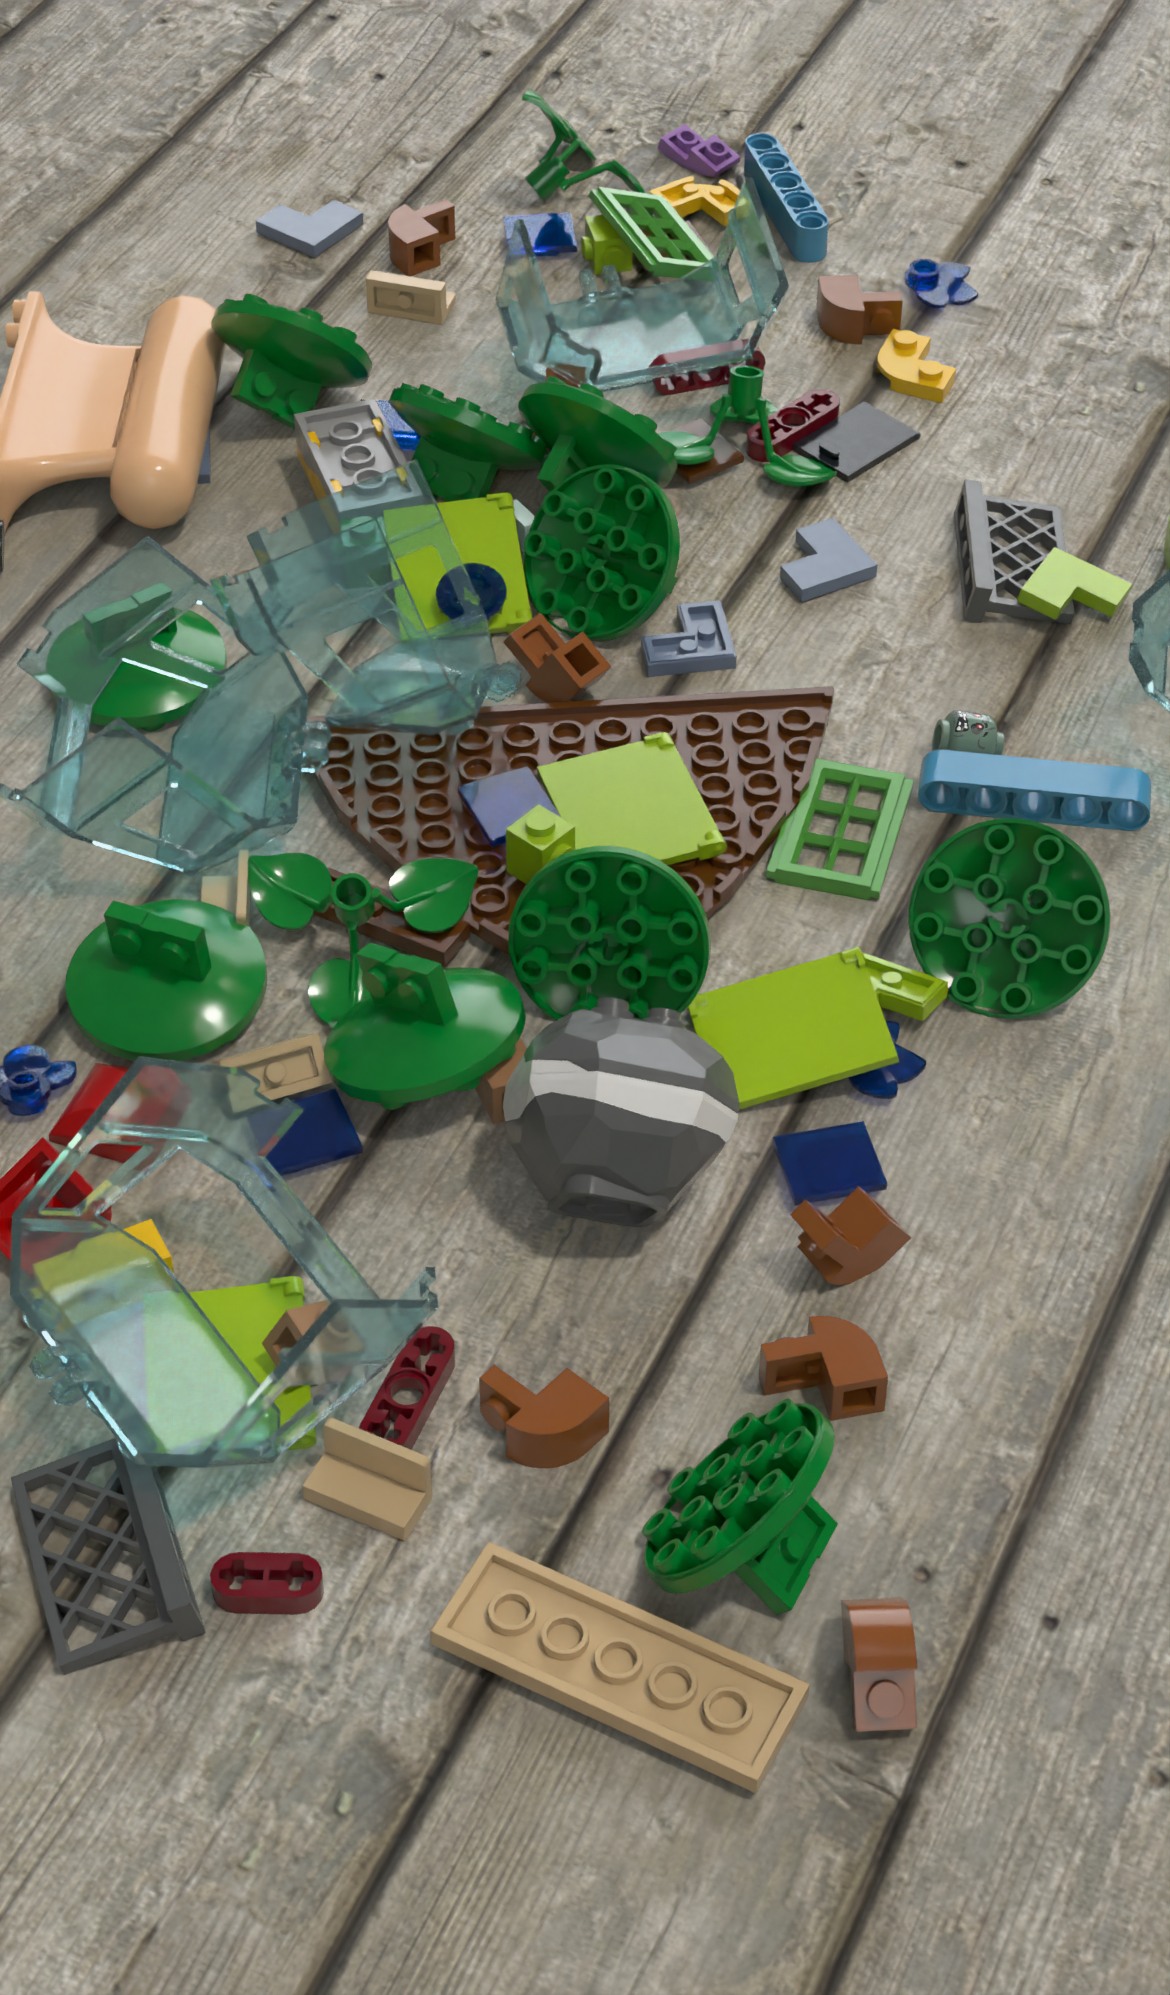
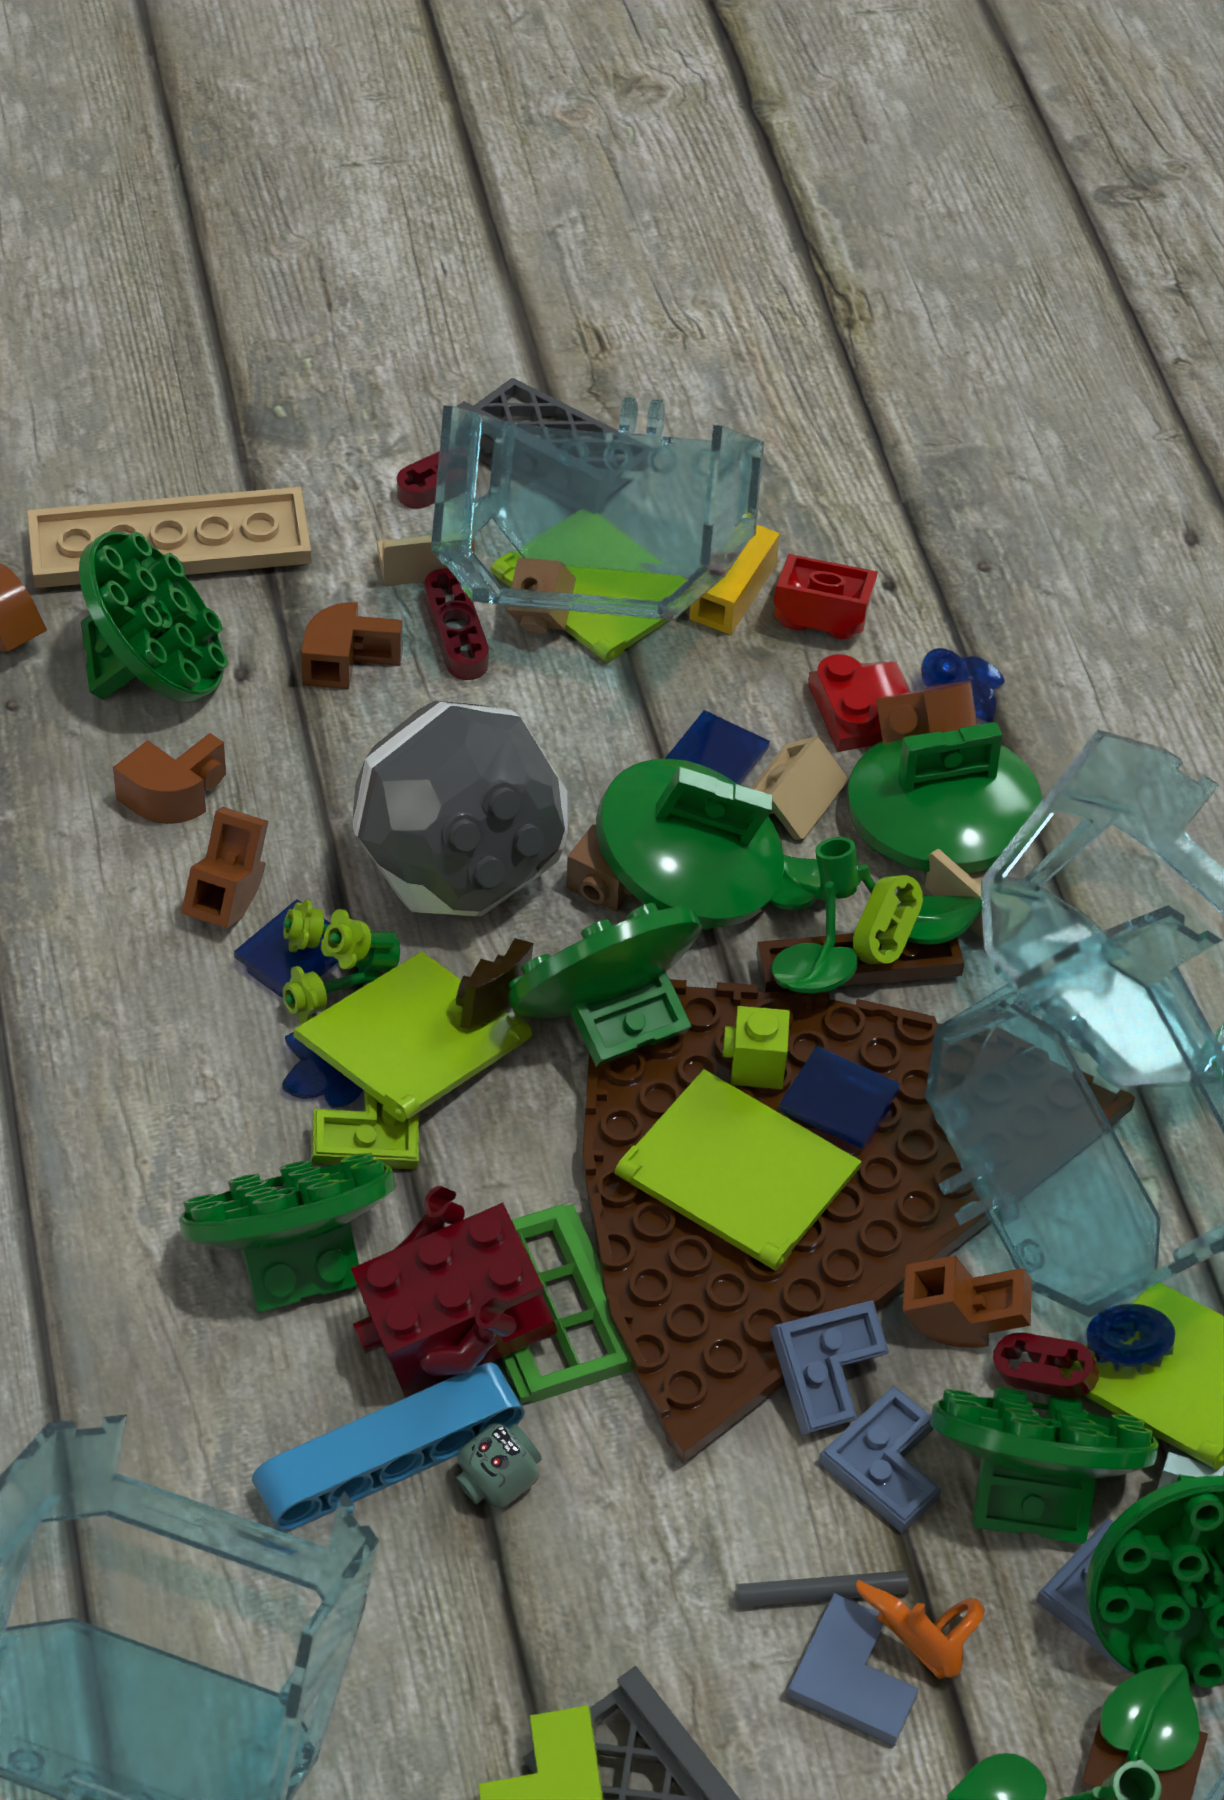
camera: 140 degrees right, 5 degrees up
none -> lime plant [283,899,400,1024]
none -> dark red torso [350,1186,558,1398]
none -> dark brown slope [456,938,534,1030]
none -> dark grey bar [735,1570,909,1607]
none -> sand blue tile [769,1300,889,1436]
none -> lime beam [853,875,923,964]
none -> orange piece [856,1580,985,1679]
none -> dark orange brick [876,680,978,744]
none -> dark red beam [993,1332,1099,1398]

